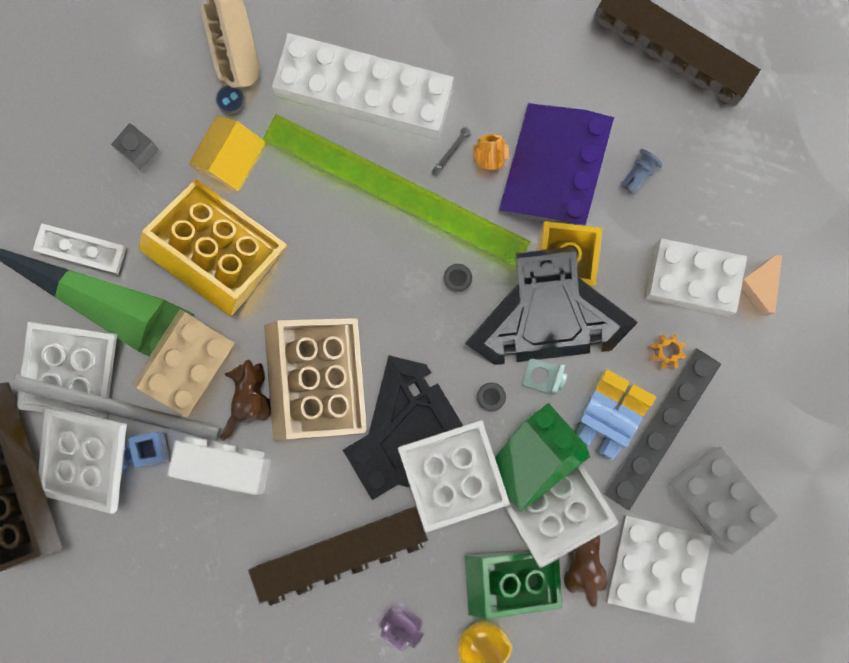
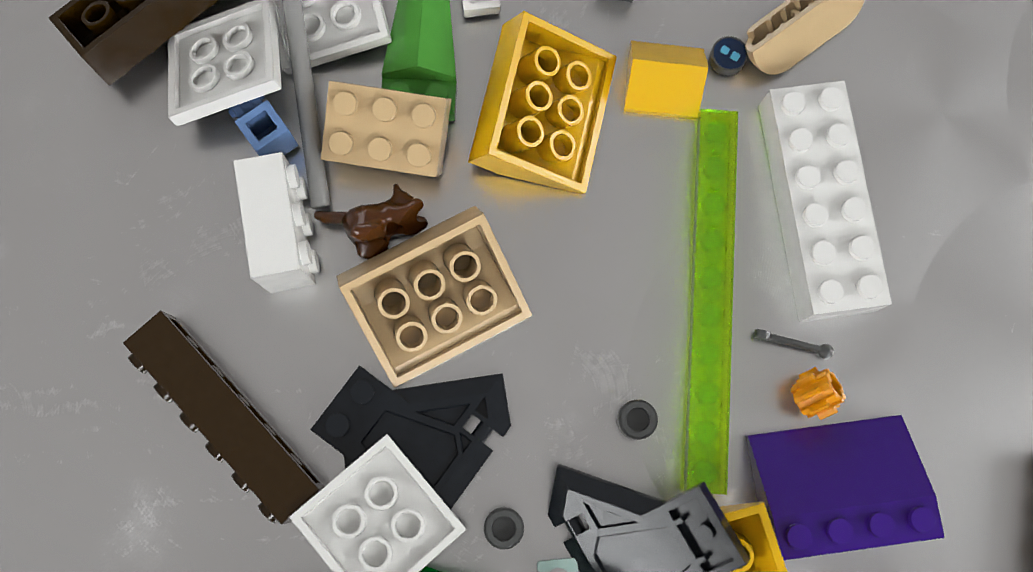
camera: 65 degrees right, 5 degrees down
clear purple head [378,606,424,651] -> none

